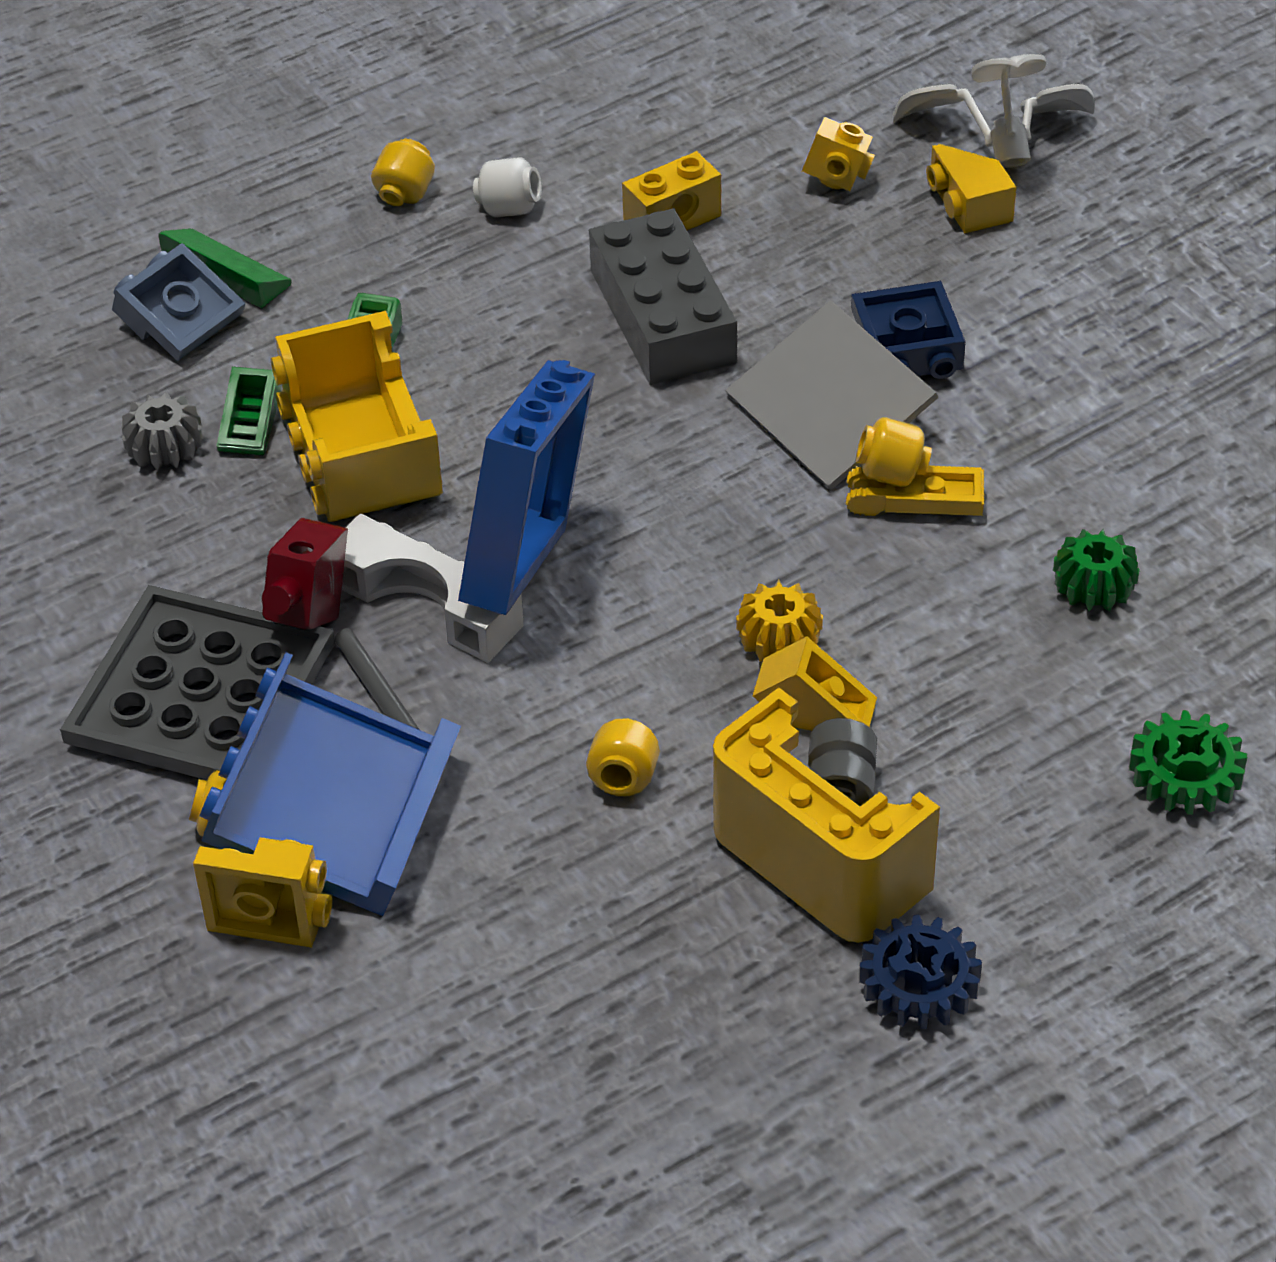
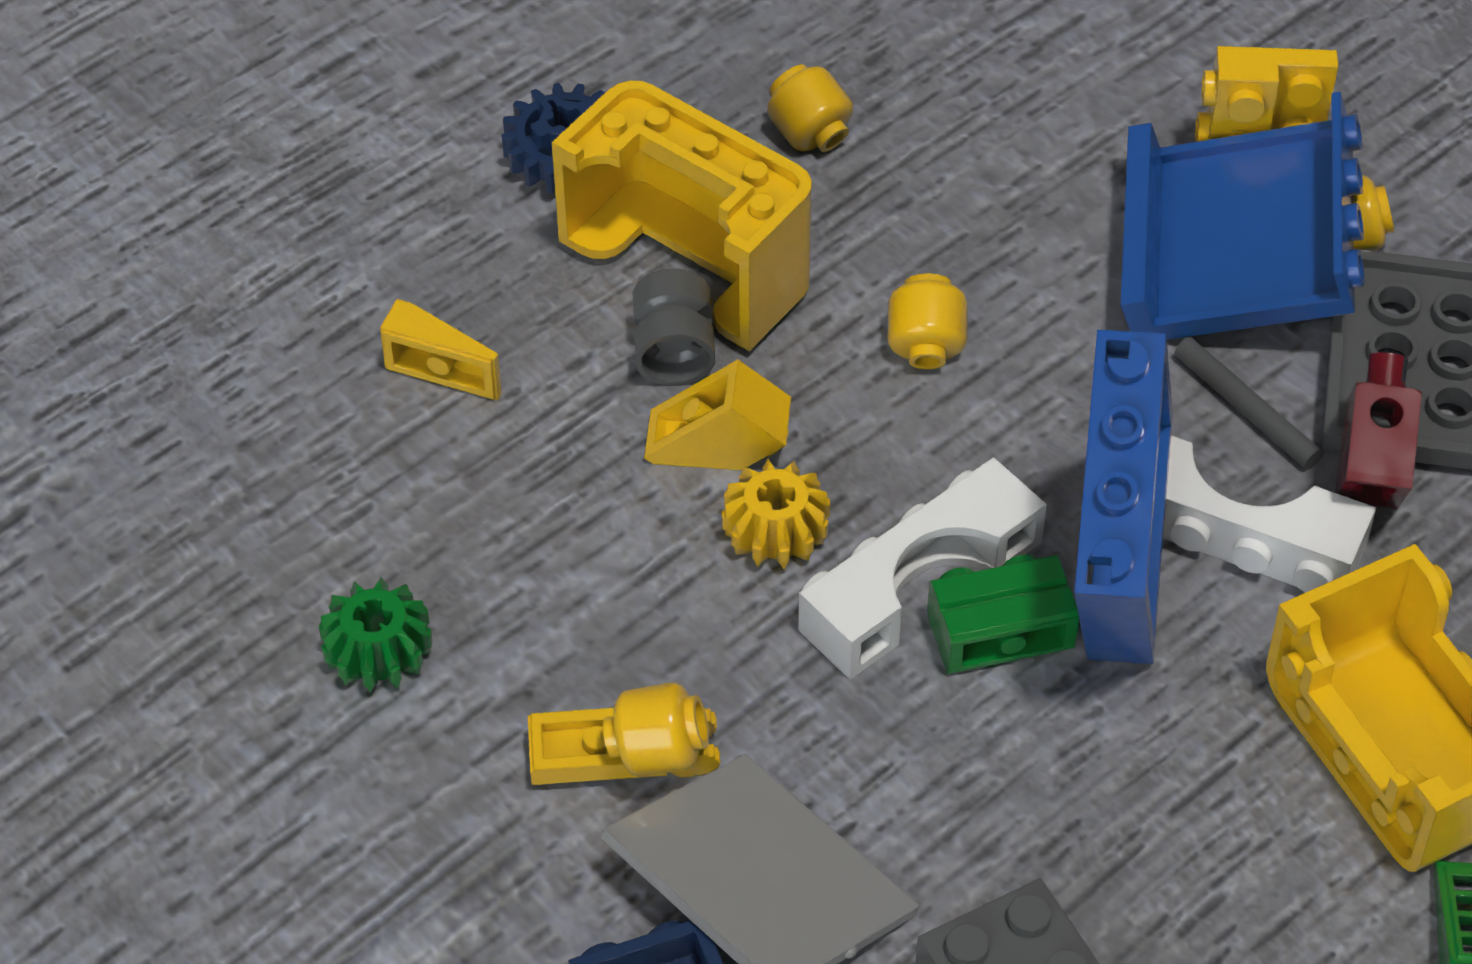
camera: 170 degrees right, 5 degrees up
green gear [1129,710,1247,815] -> none
none -> yellow slope [380,299,502,400]
none -> yellow head [767,64,853,152]
none -> white arch [798,457,1047,680]
none -> green brick [927,554,1079,674]

